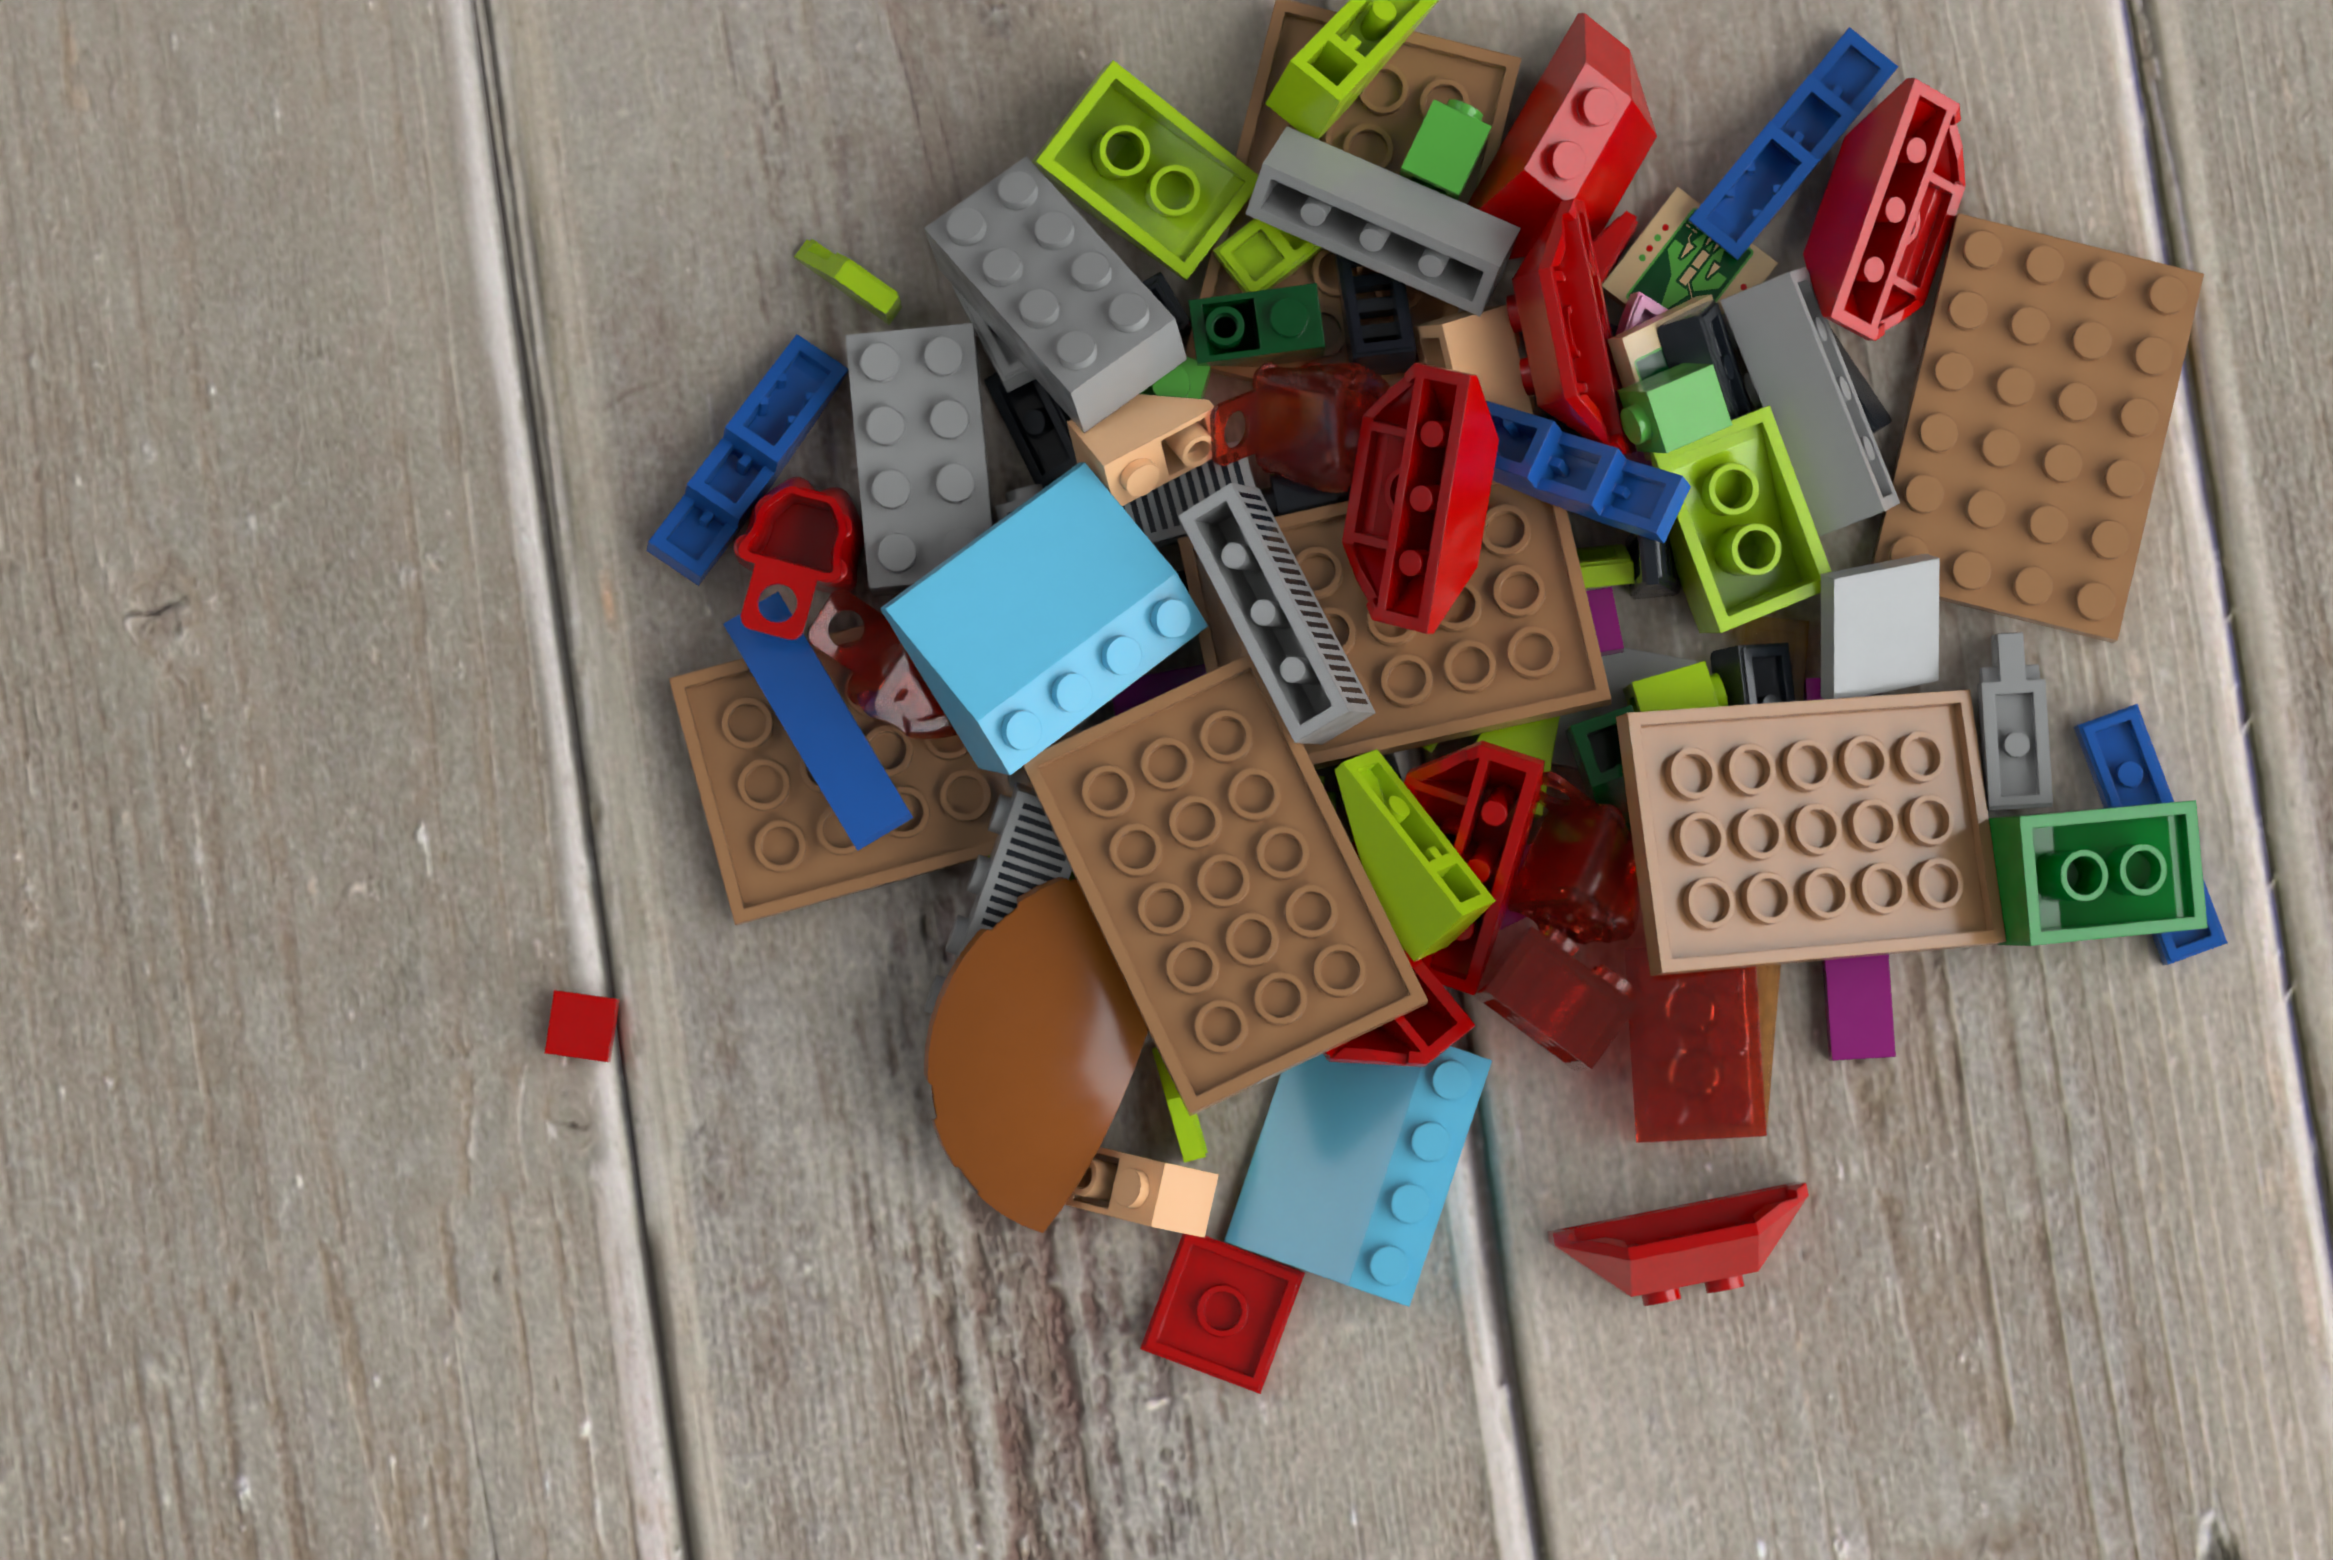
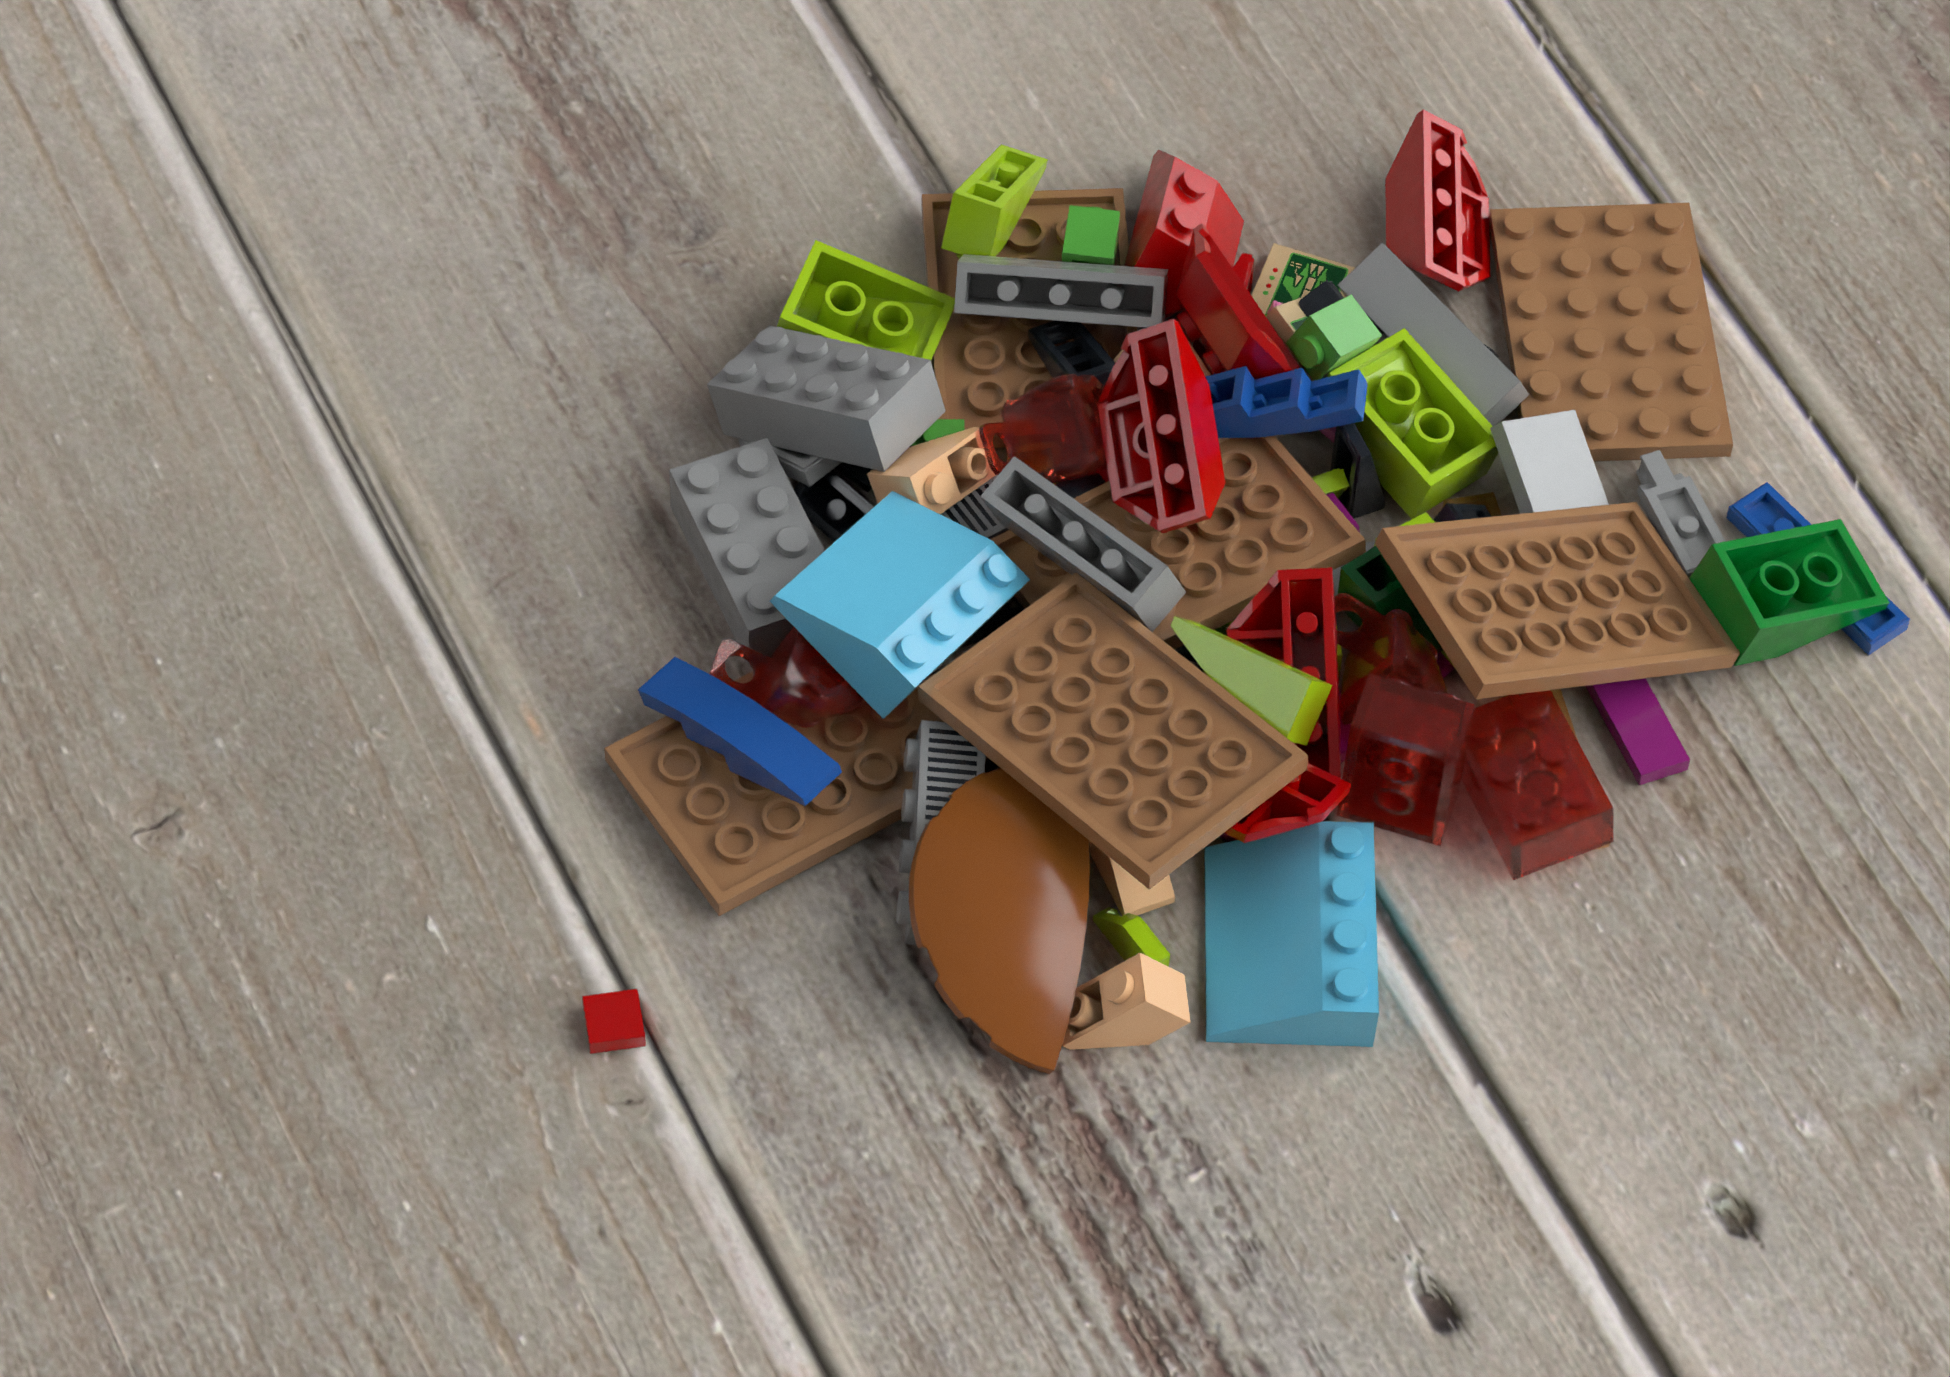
camera: 20 degrees left, 30 degrees down
blue slope [646,334,849,586] -> none
red piece [734,476,865,640] -> none
lime tile [794,239,902,325] -> none
red tile [1140,1233,1305,1394] -> none
dark green slope [1189,283,1325,367] -> none
lime tile [1213,218,1324,293] -> none
red wedge [1547,1181,1809,1306] -> none
blue slope [1688,27,1898,261] -> none

